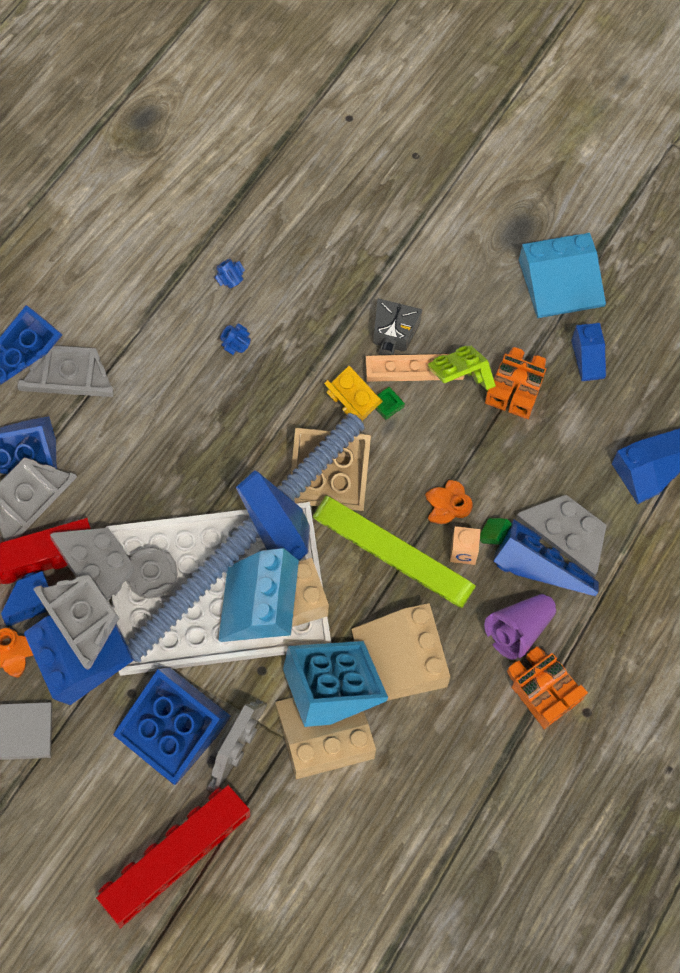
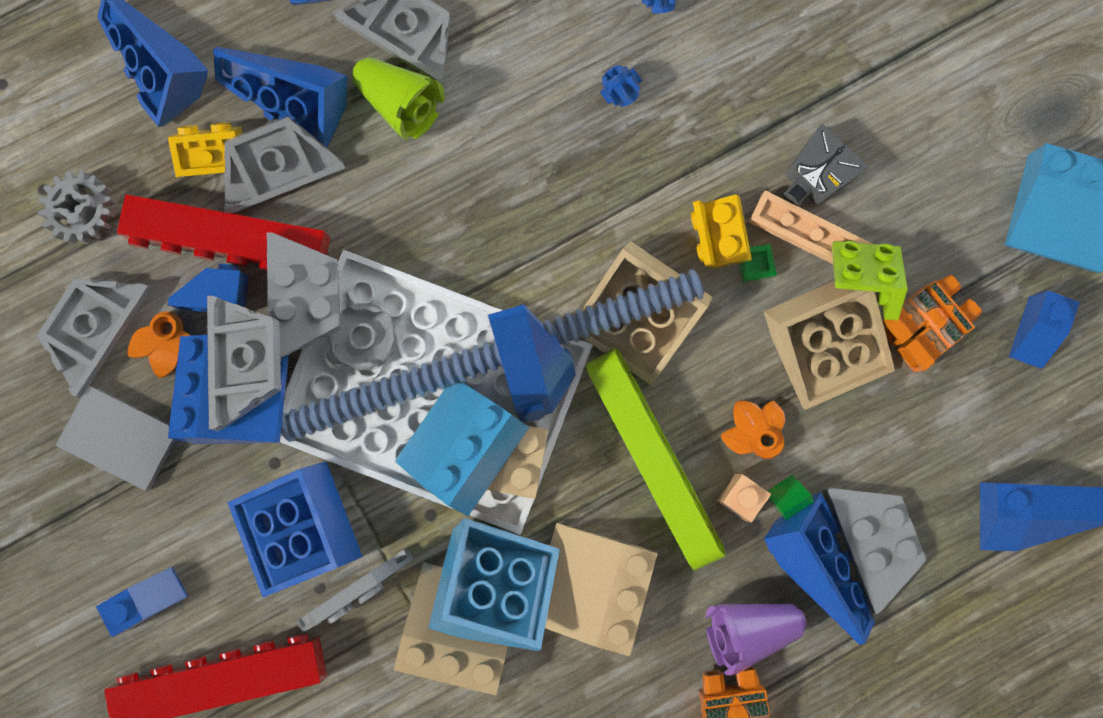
camera: 25 degrees right, 20 degrees up
none -> slope [95,567,189,637]
none -> lime cone [352,57,445,141]
none -> tan slope [764,281,895,410]

